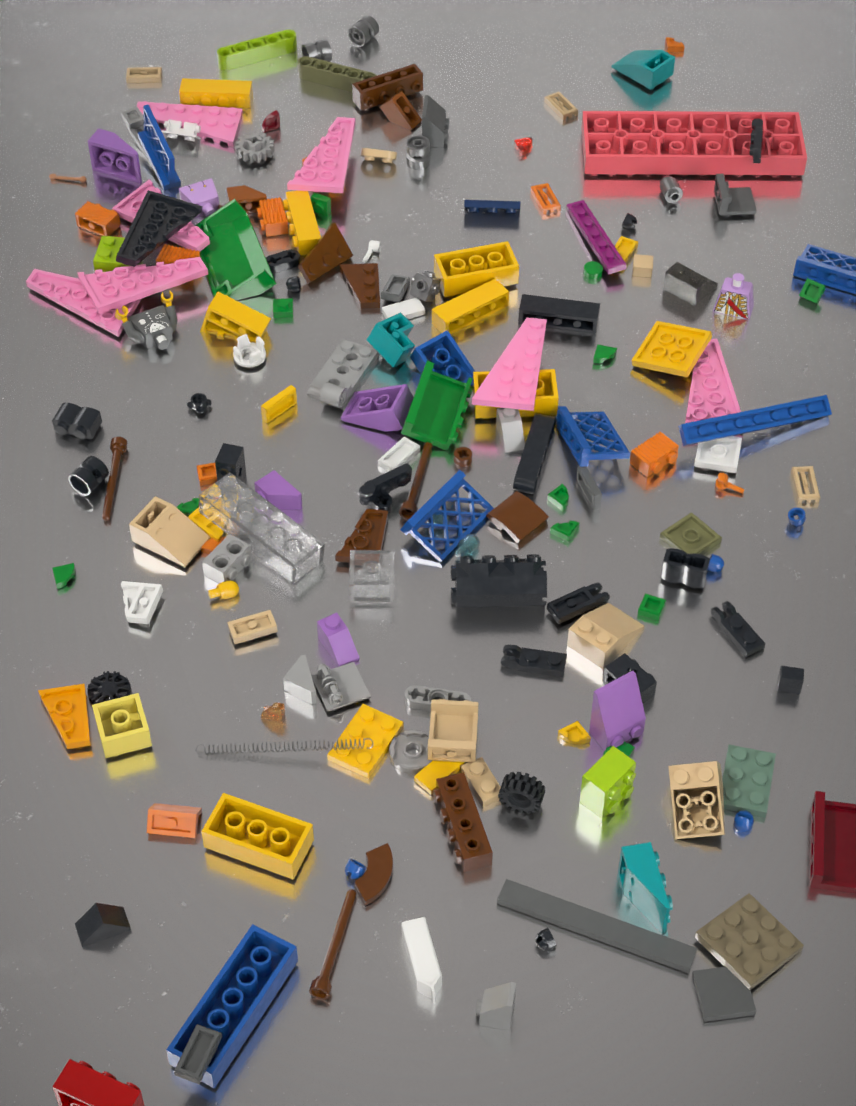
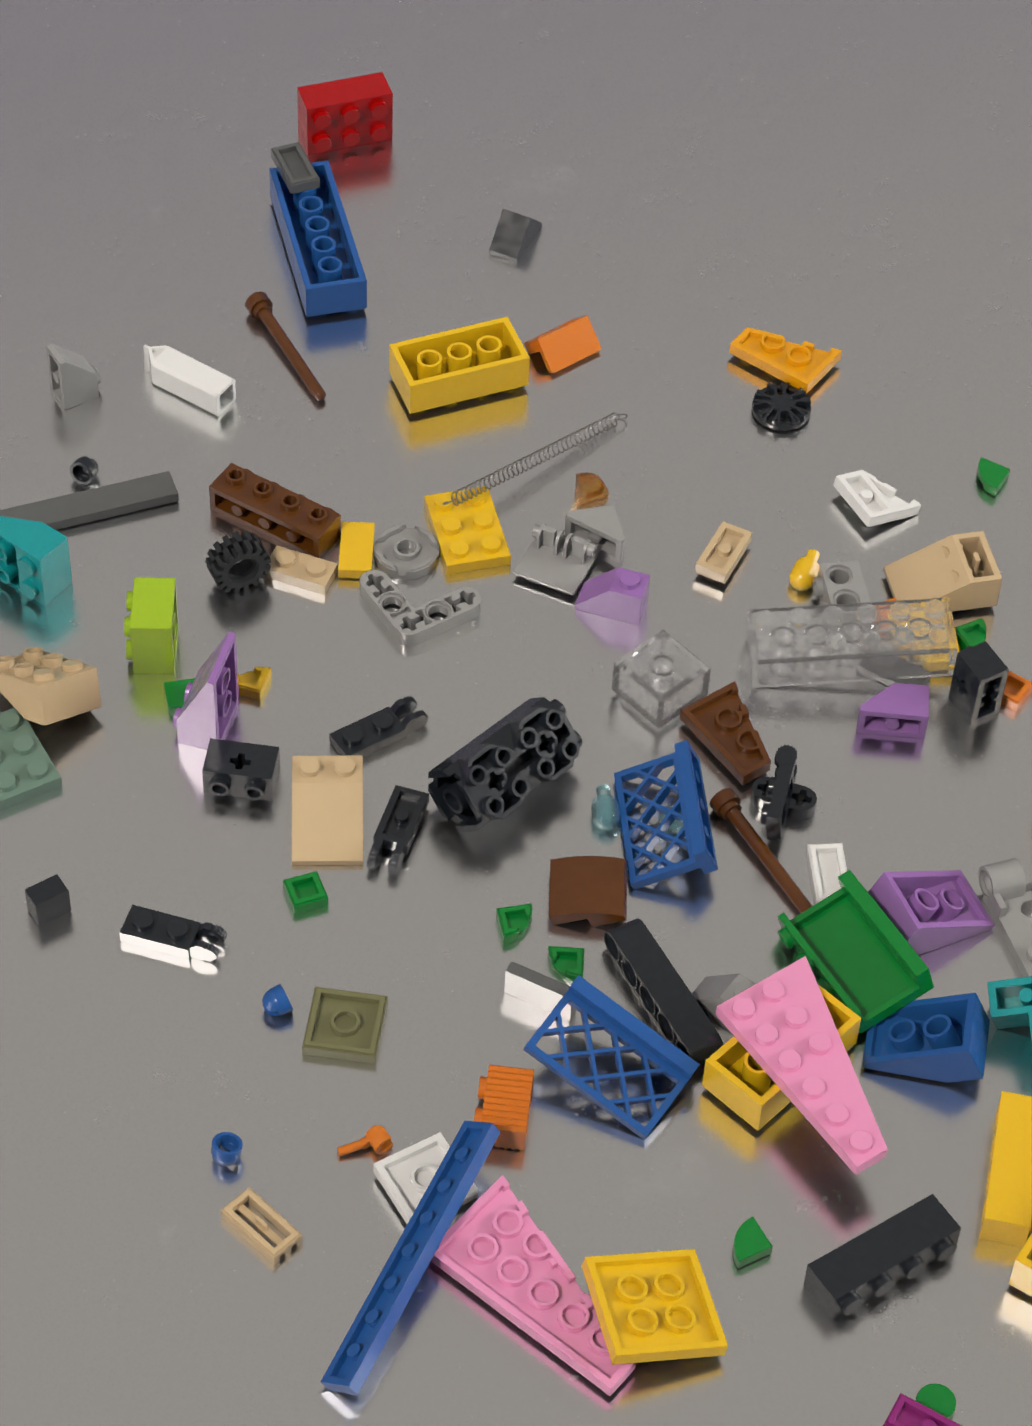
camera: 135 degrees right, 0 degrees up
light yellow brick [92,693,152,758] -> none
blue hinge [344,858,367,880] -> none
reddish brown tile [354,843,393,906] -> none
tan panel [428,699,479,763] -> none
reddish brown bush [454,447,472,468] -> none
black brick [661,548,710,588] -> none

